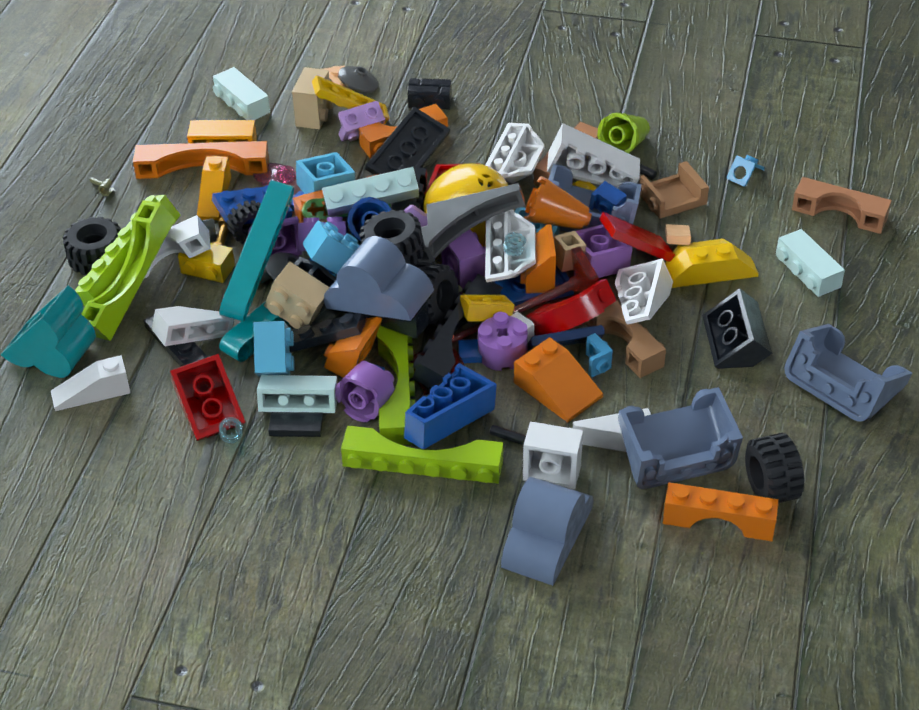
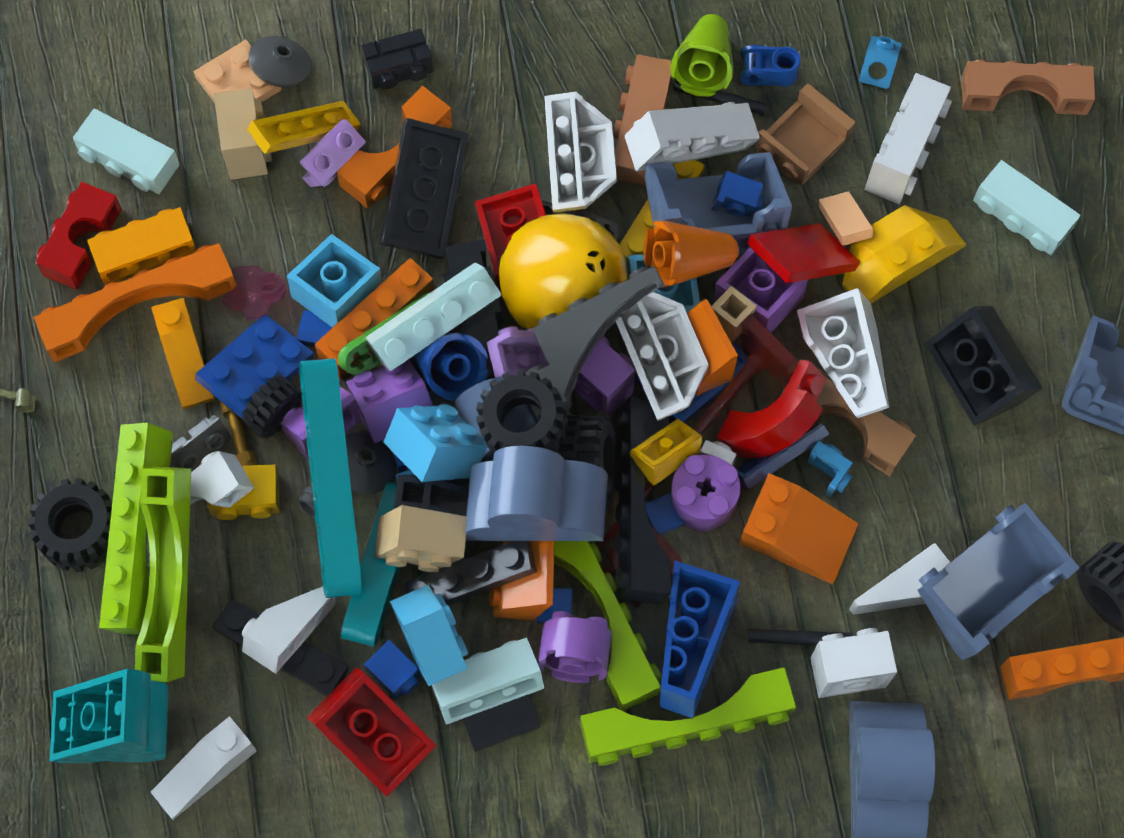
camera: 25 degrees left, 25 degrees up
clear light blue bush [219,417,242,443] -> none
clear light blue bush [503,232,526,256] -> none
none -> red arch [35,181,122,290]
none -> blue brick [364,640,420,700]
none -> blue piece [739,45,800,87]
none -> white wedge [864,73,952,205]

